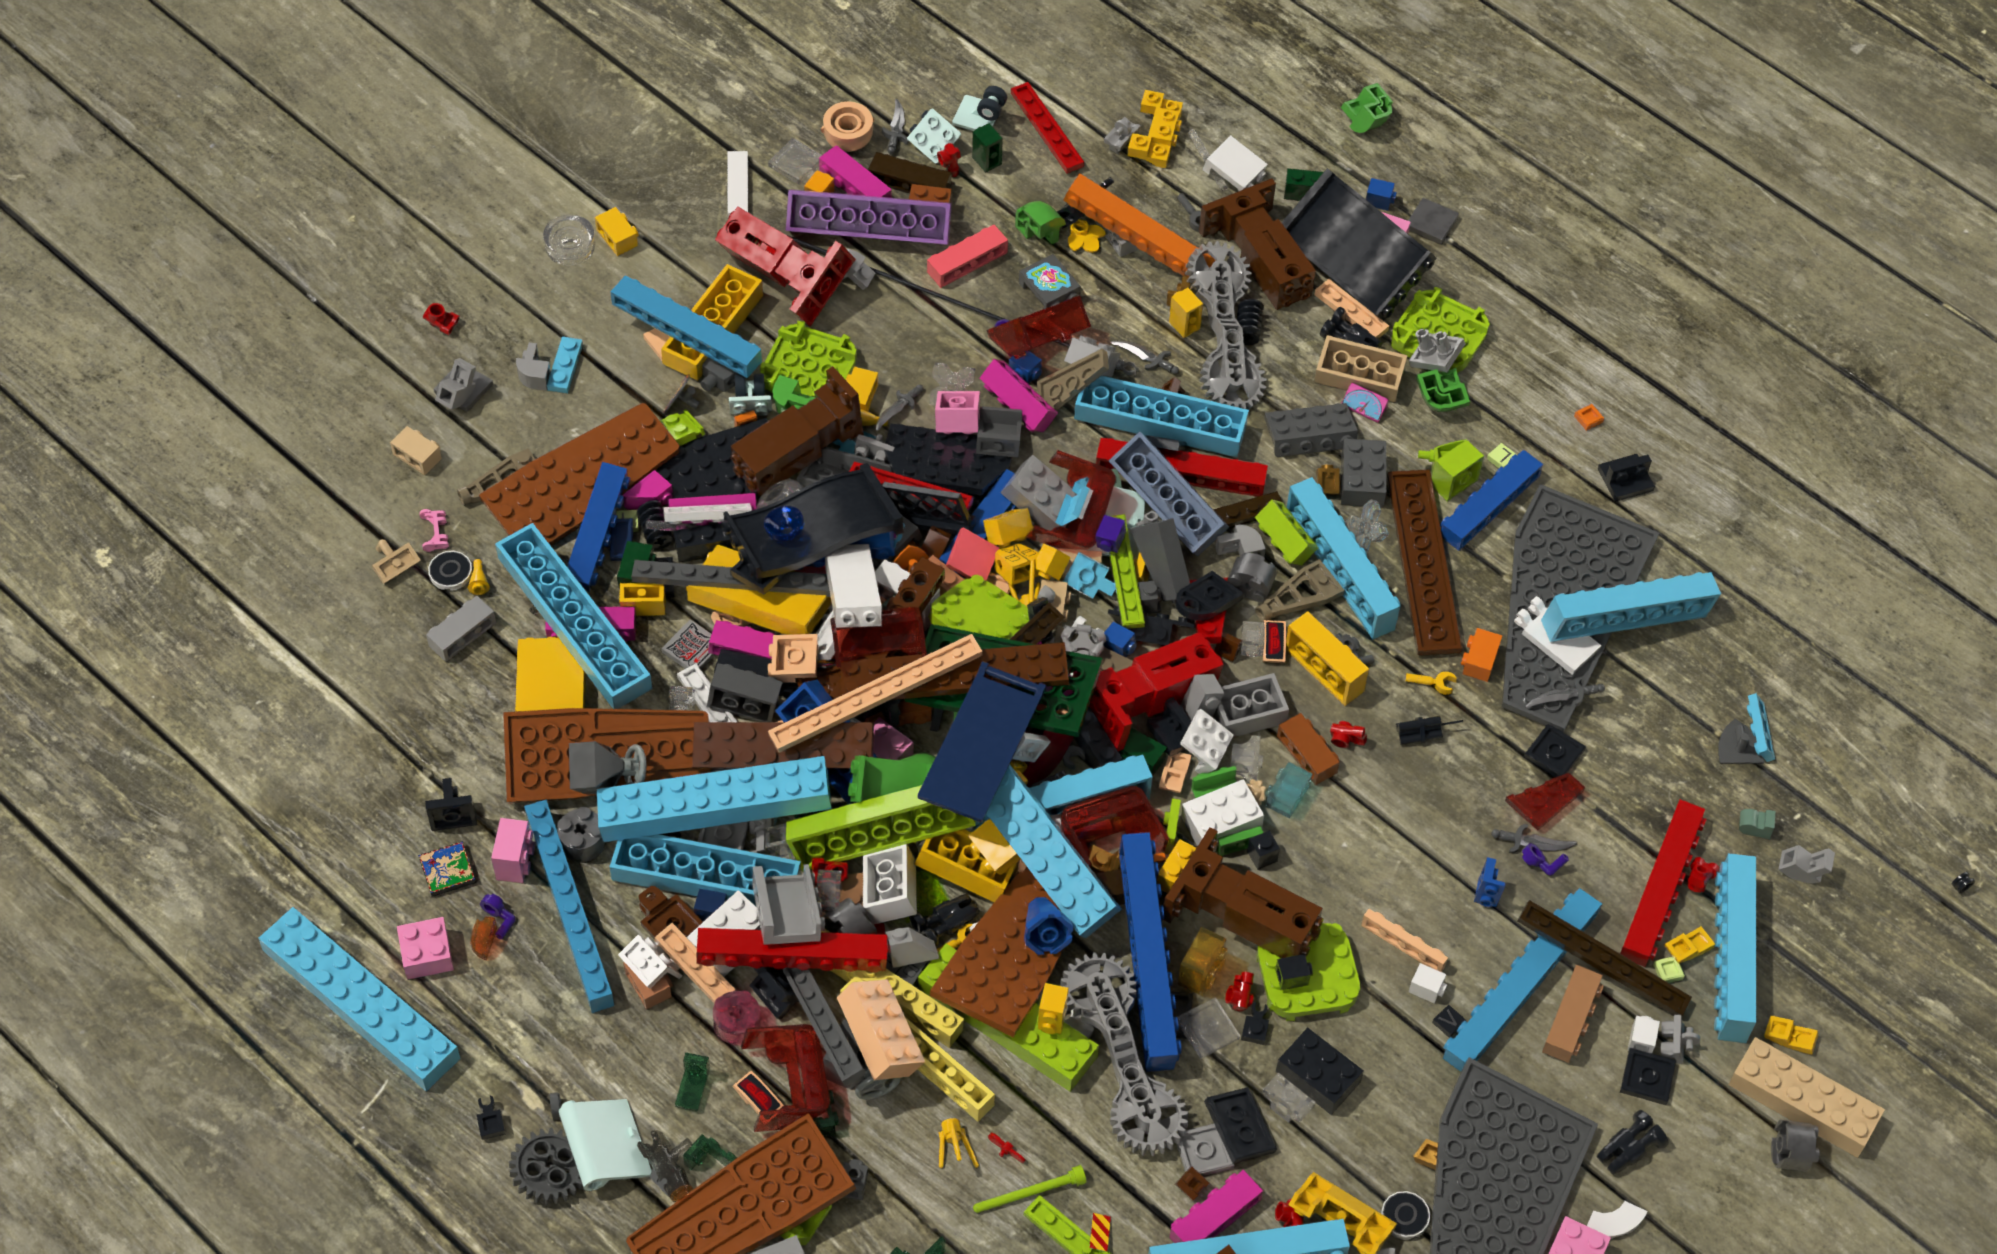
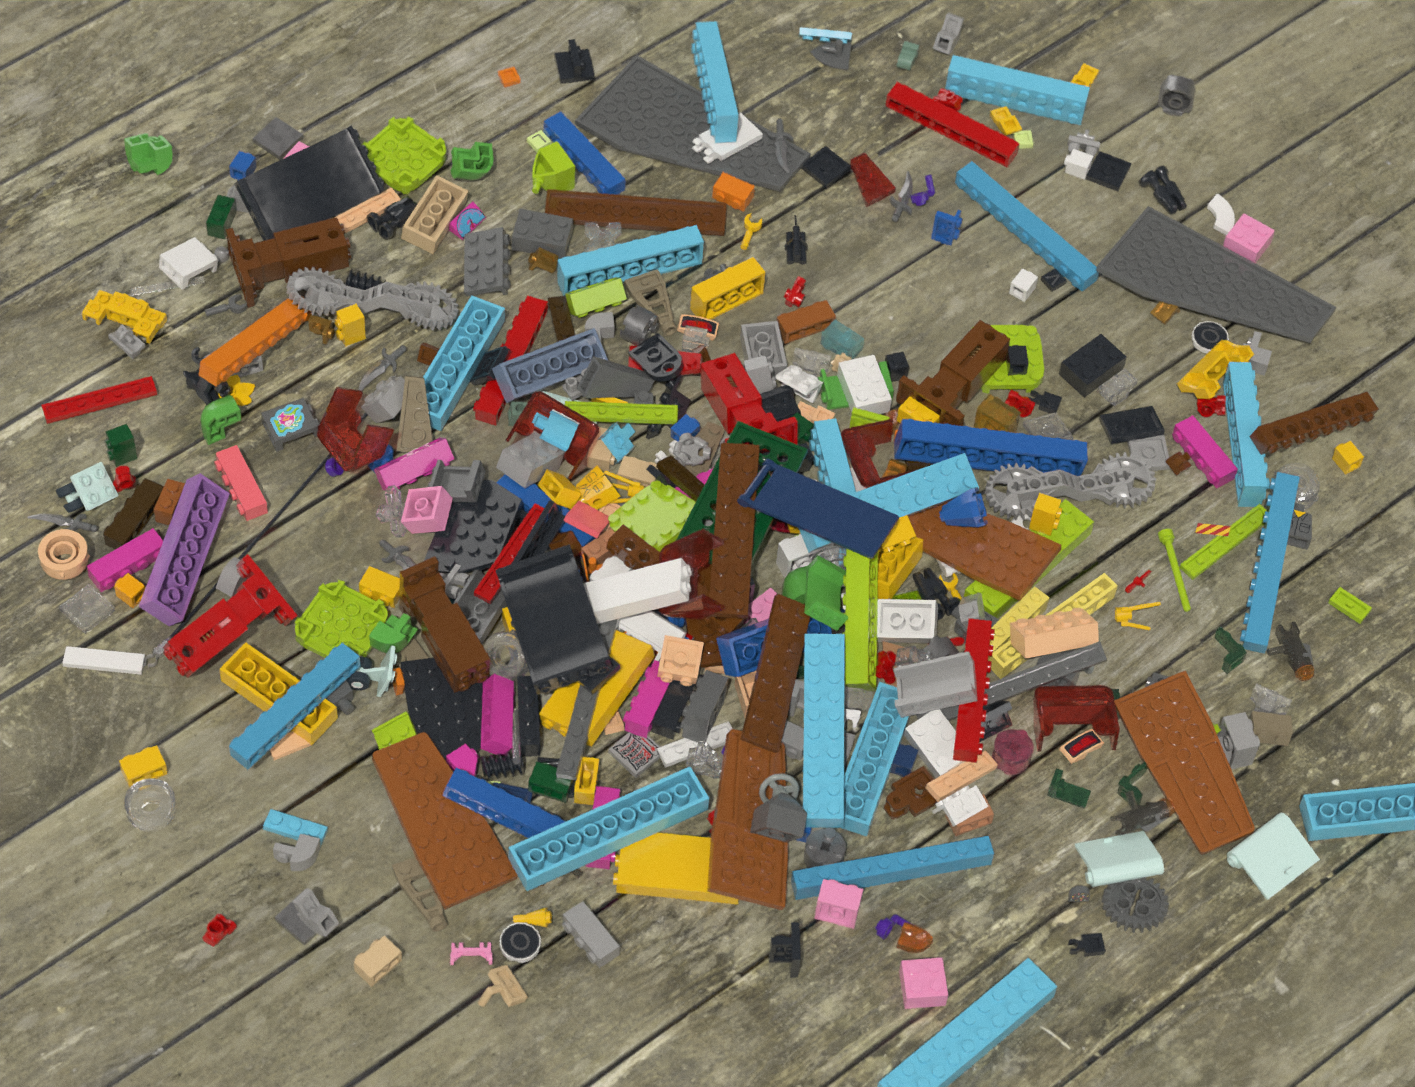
camera: 85 degrees left, 0 degrees up
tile [418,841,476,897] -> none
dark grey shield [663,374,700,415] -> none
white plate [663,503,752,524] -> none
clear blue piece [764,506,804,541] -> none
light nougat plate [768,634,983,753] -> none
plate [952,86,1007,131] -> none
yellow brick [1035,544,1071,580] -> none
light grey hinge [1037,585,1055,603] -> none
dark purple brick [1095,515,1126,553] -> none
light nougat plate [1361,909,1448,972] -> none
light grey plate [1409,329,1465,372] -> none
dark brown plate [1517,900,1692,1016] -> none
medium nougat brick [1542,965,1604,1063] -> none
tan brick [1729,1037,1885,1158] -> none

